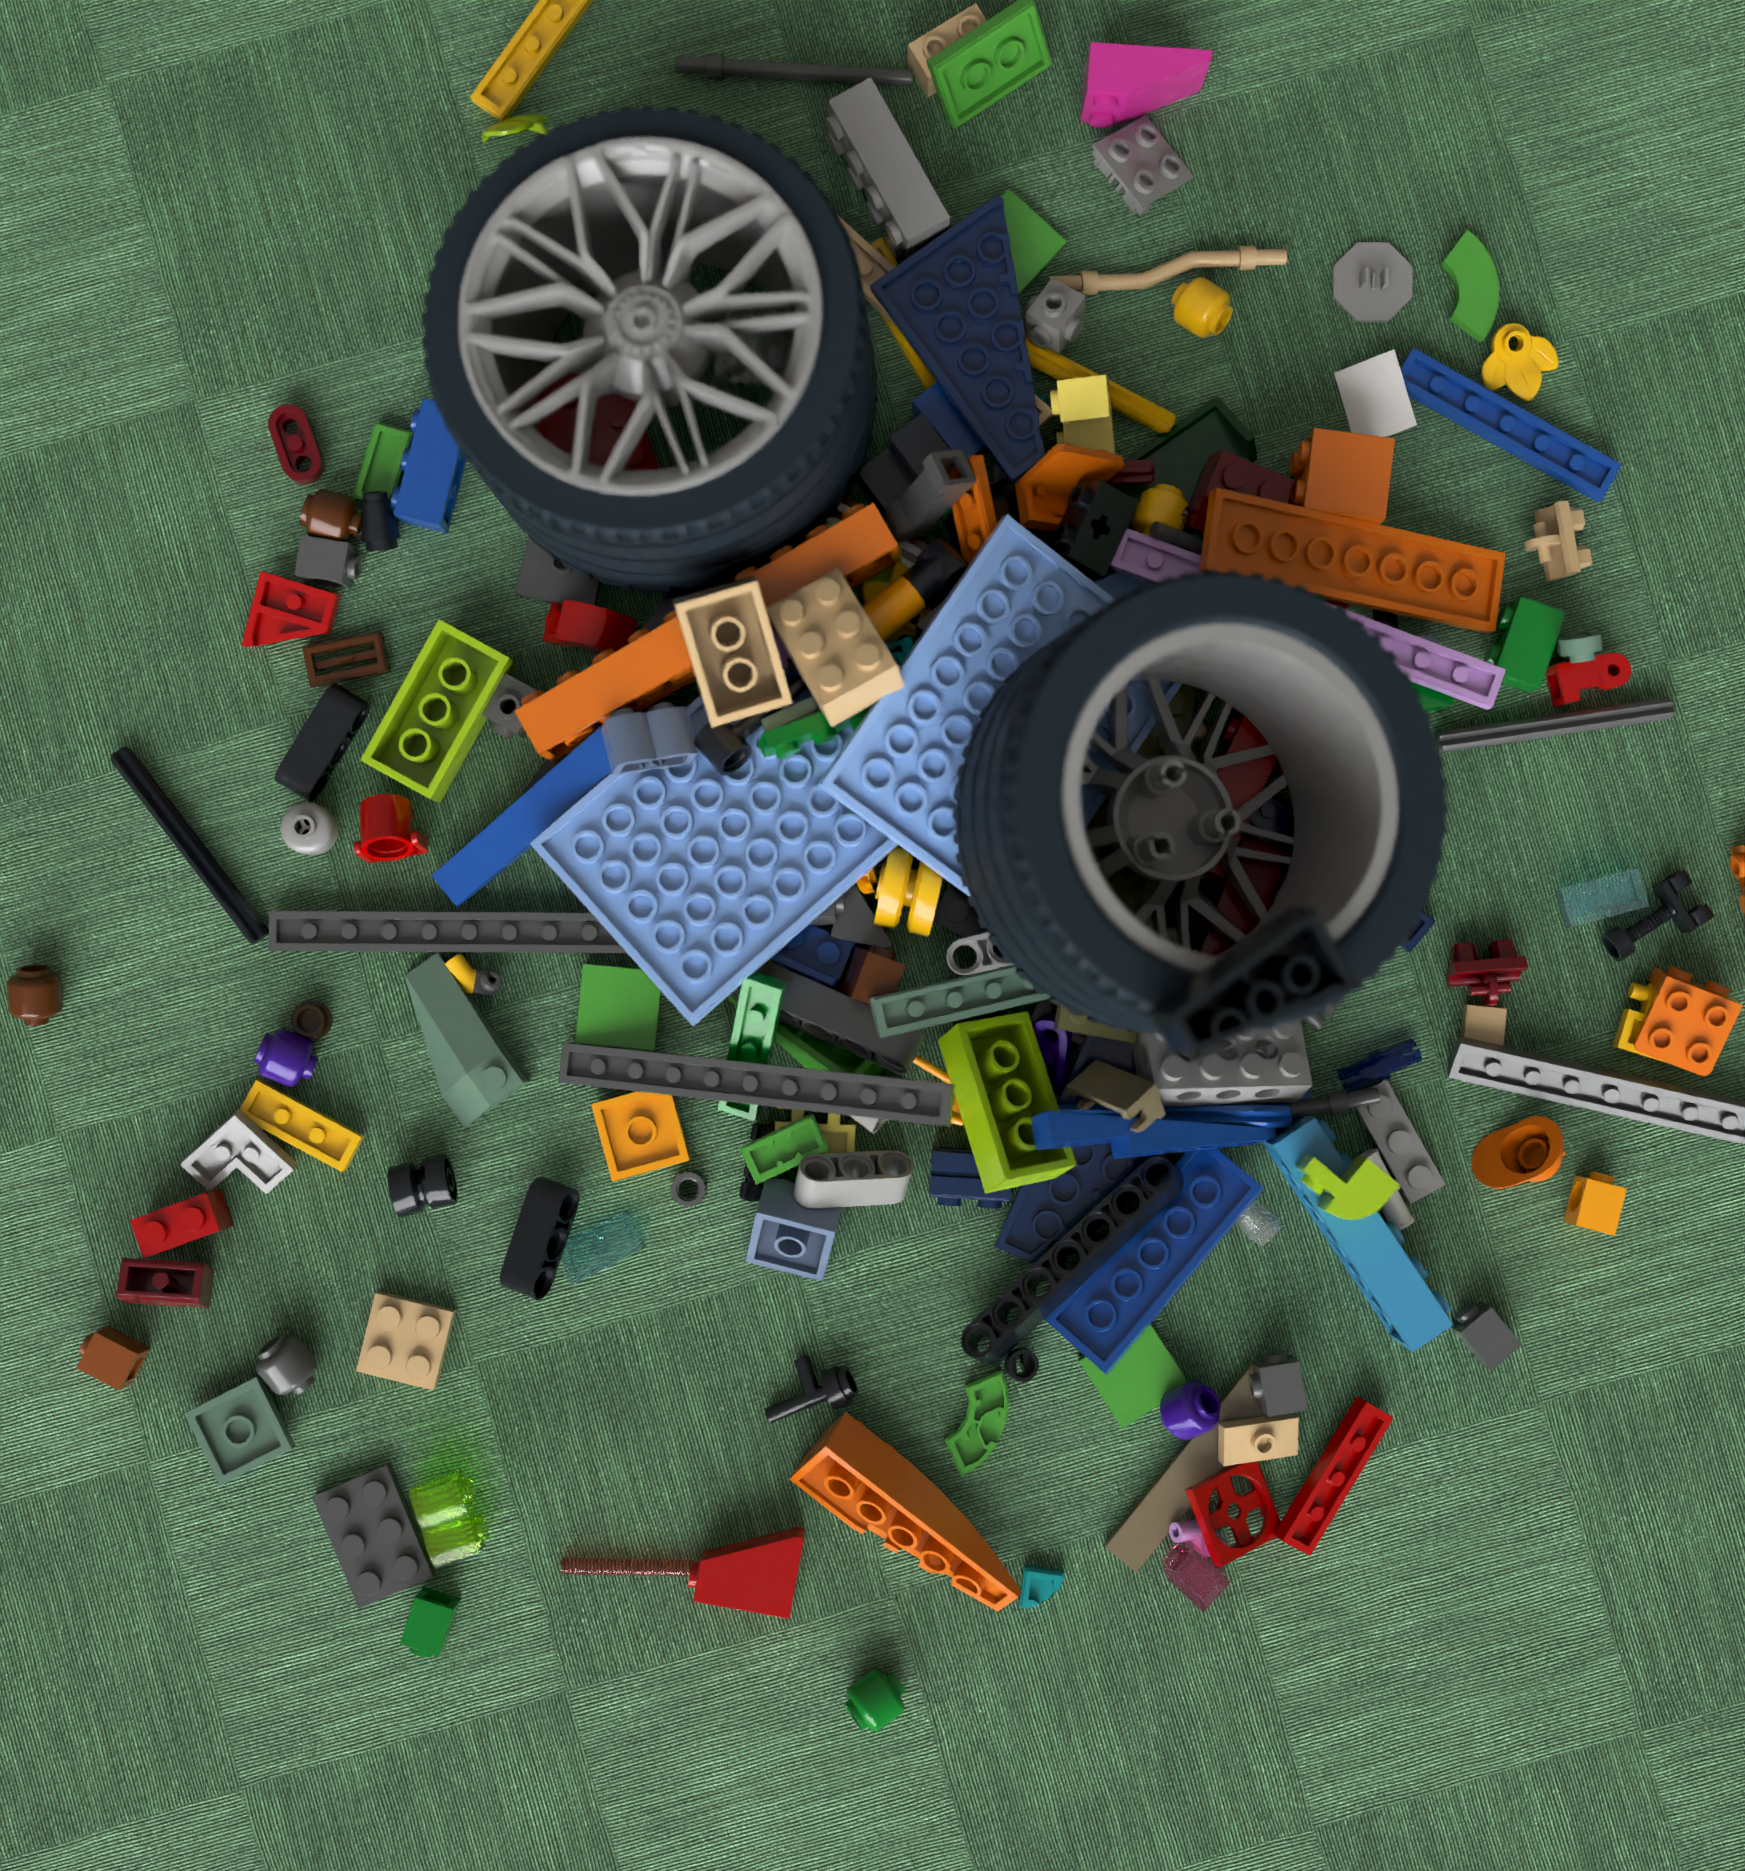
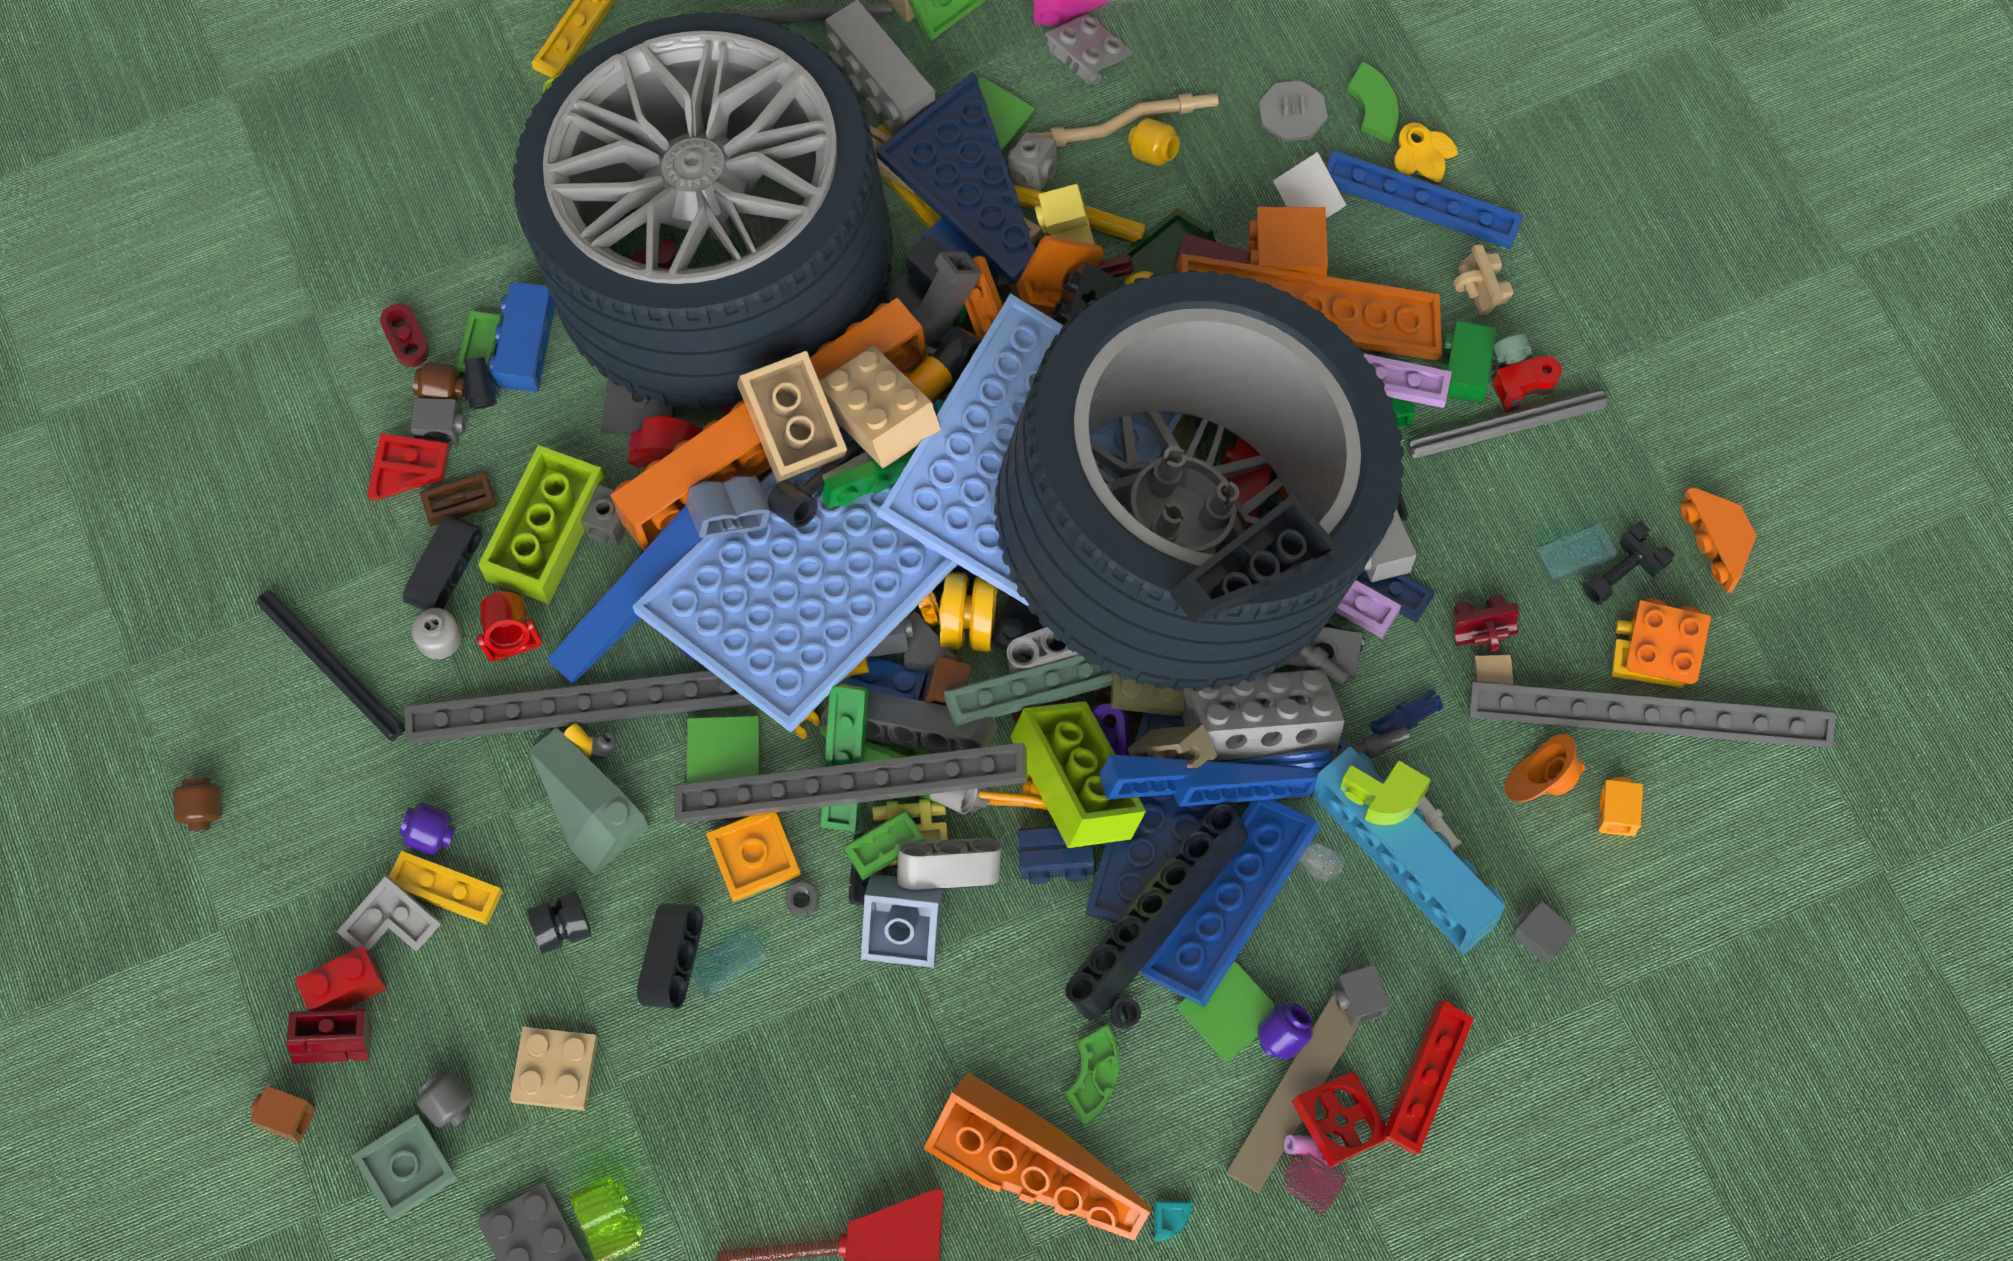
camera: 10 degrees left, 20 degrees down
dark brown plate [291,1001,333,1041] -> none
black piece [765,1356,858,1423] -> none
tan plate [1218,1413,1299,1466] -> none
light grey plate [1354,1079,1445,1204] -> none

